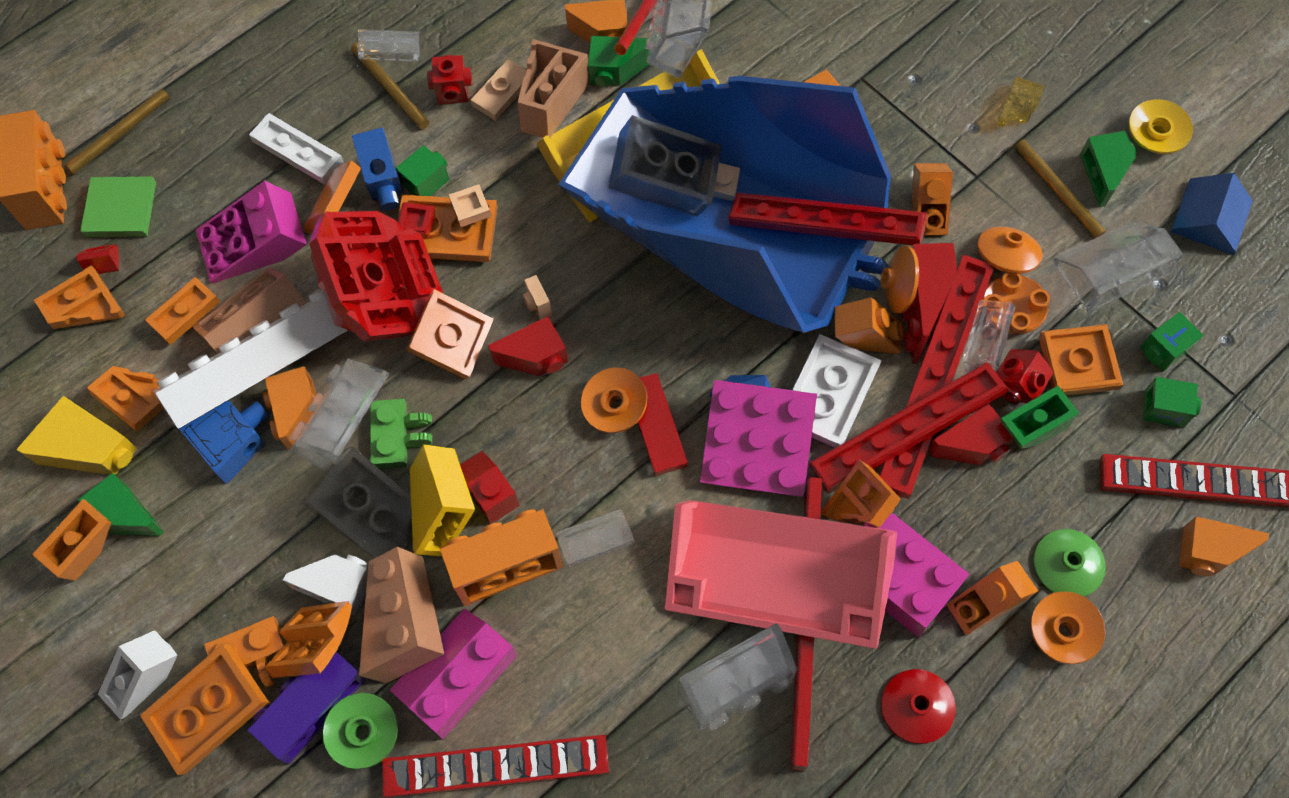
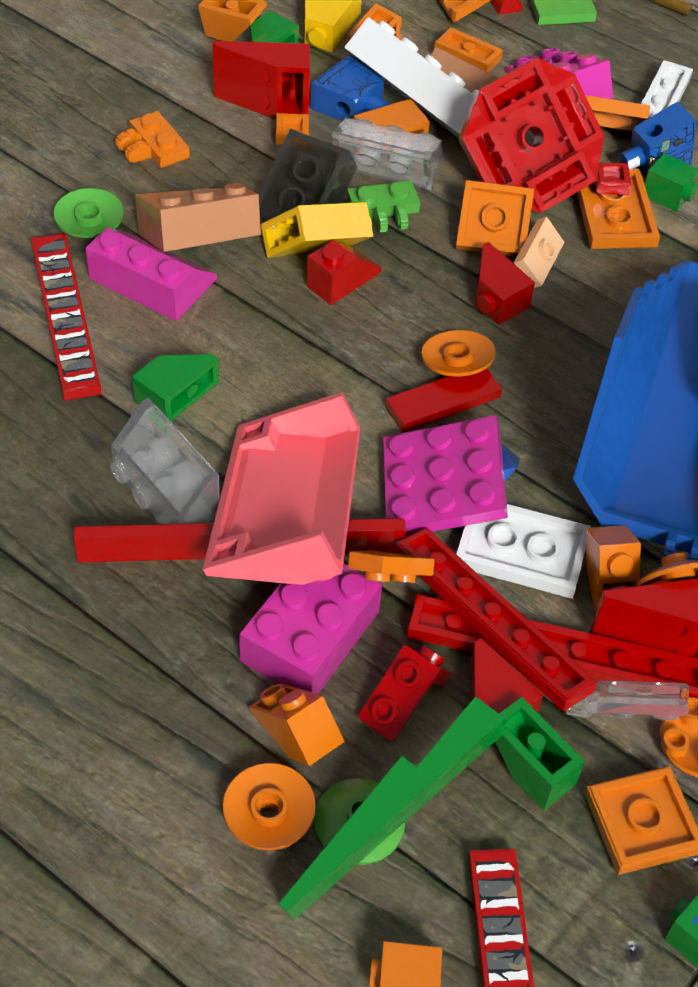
camera: 75 degrees right, 15 degrees down
white slope [98,630,178,720] -> none
orange plate [140,644,269,775] -> none
dark purple brick [248,652,366,765] -> none
orange slope [265,601,352,678] -> none
white slope [283,555,368,616] -> none
orange brick [440,509,564,606] -> none
light nougat plate [449,184,491,227] -> none
light nougat plate [522,275,552,320] -> none
clear plate [556,509,634,568] -> none
red dish [881,669,956,744] -> none
red brick [996,349,1054,404] -> none
green brick [1143,377,1202,428] -> none
none -> green slope [132,354,219,425]
none -> red slope [212,41,310,120]
none -> orange plate [276,113,309,146]
none -> green slope [278,696,506,921]
none -> red bracket [359,645,452,741]
none -> light nougat plate [514,216,565,288]

